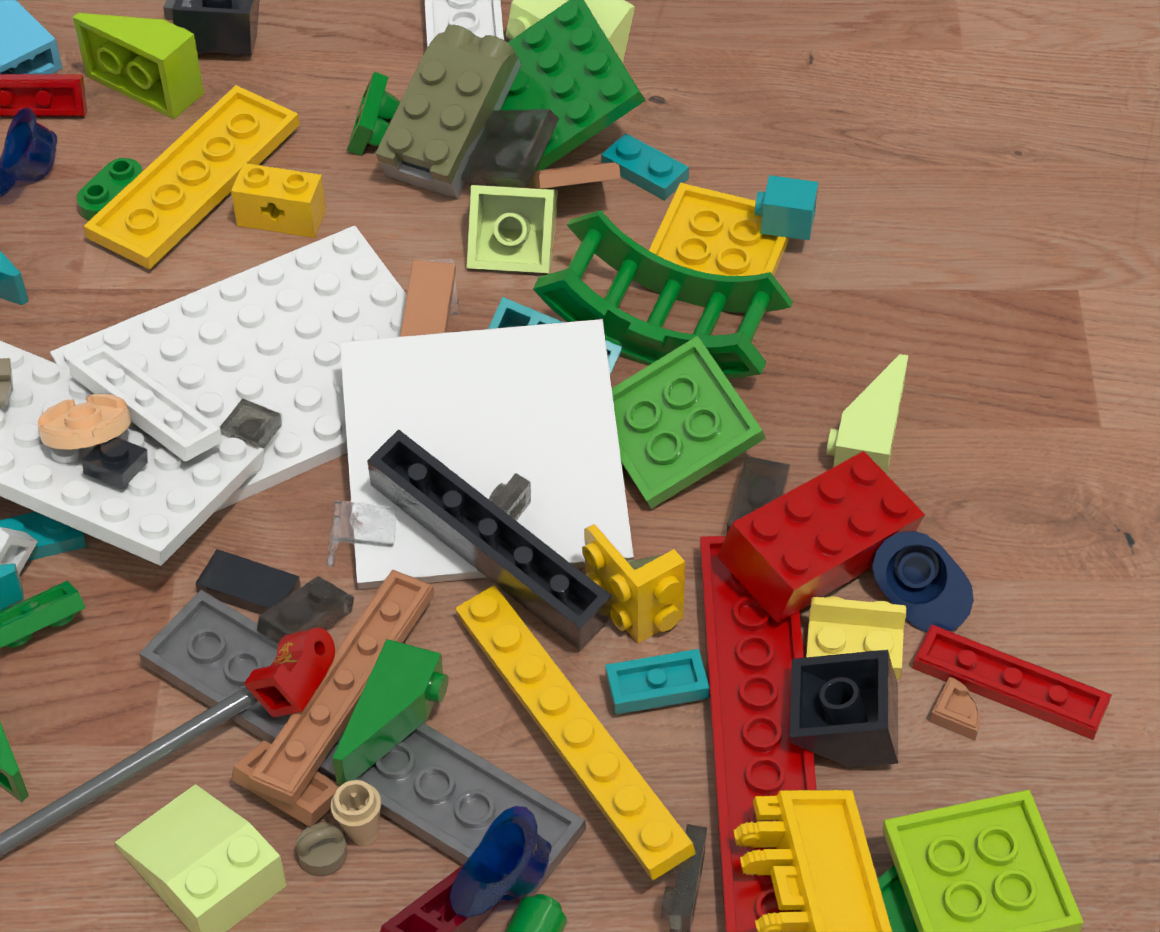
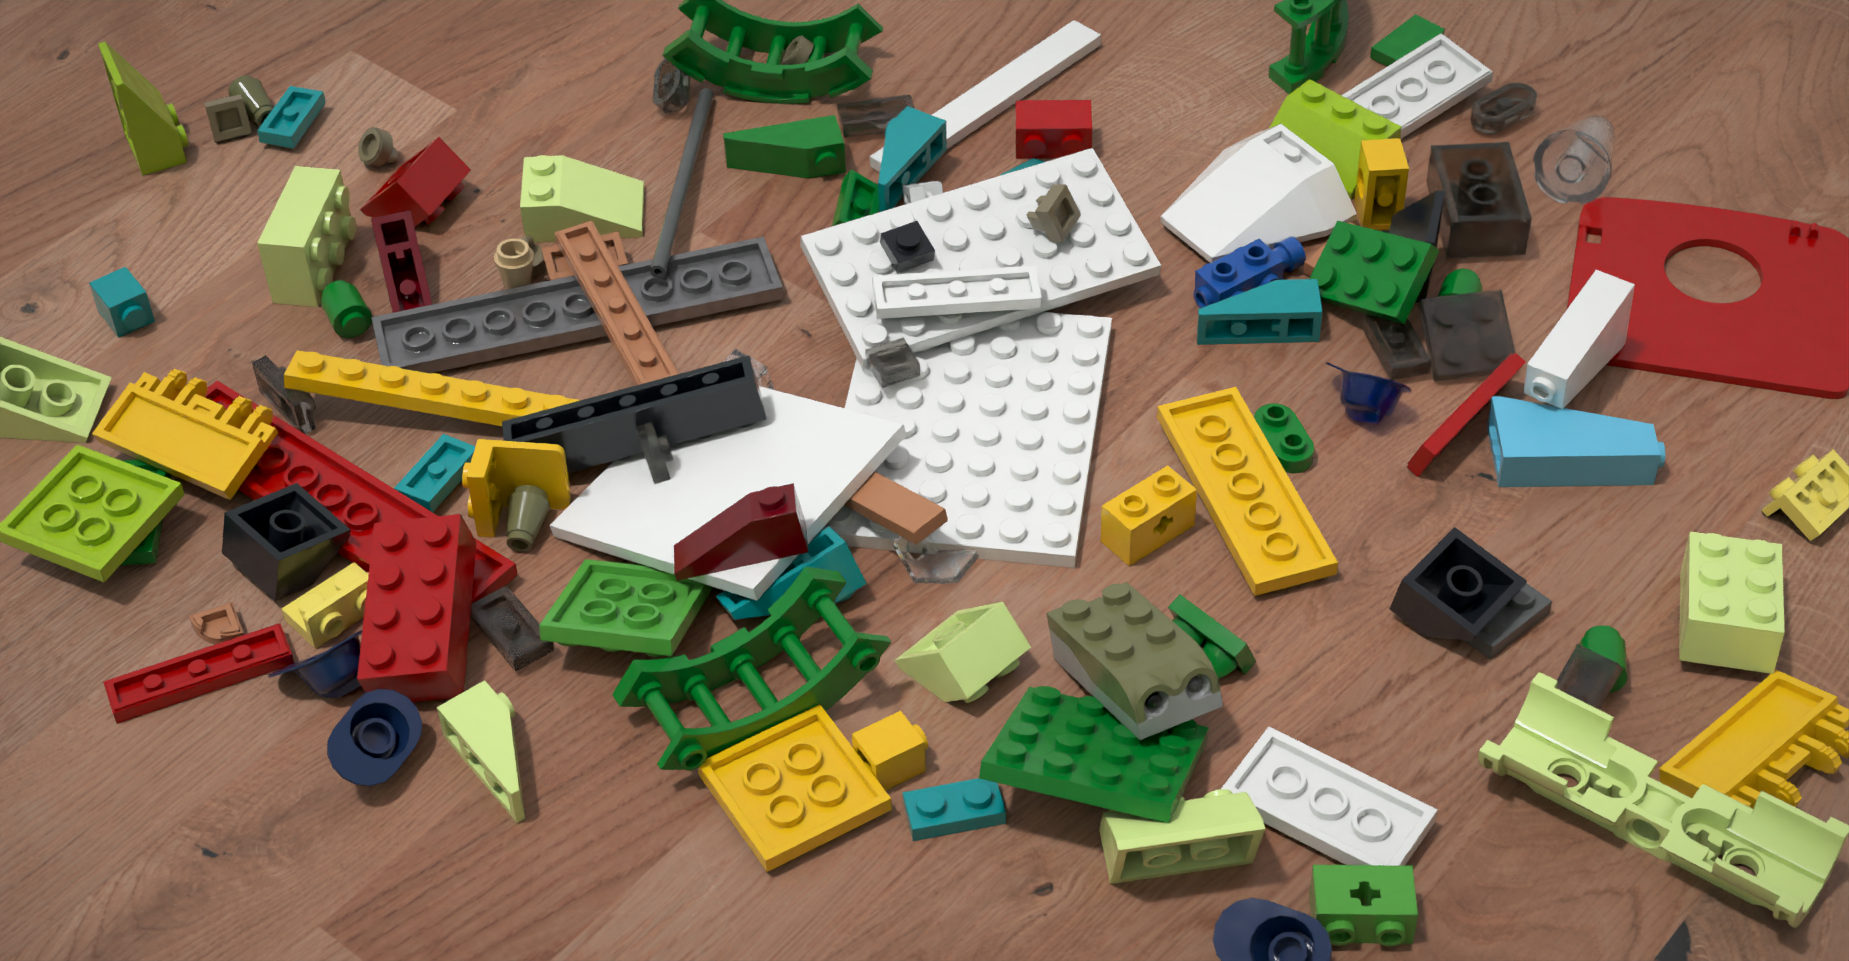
camera: 130 degrees right, 5 degrees down
light nougat tile [38,394,131,450] -> none
lime slope [73,13,204,120] -> none
black tile [195,549,301,621] -> none
red leg [244,627,335,718] -> none
clear smoke plate [257,576,354,644] -> none
green slope [332,639,449,786] -> none
clear blue piece [450,806,552,918] -> none
clear smoke plate [461,109,559,187] -> none
nougat tile [522,162,621,189] -> none
teal brick [755,175,819,240] -> none
none -> dark blue piece [327,689,422,787]
none -> dark red slope [674,483,809,581]
none -> yellow brick [852,710,929,791]

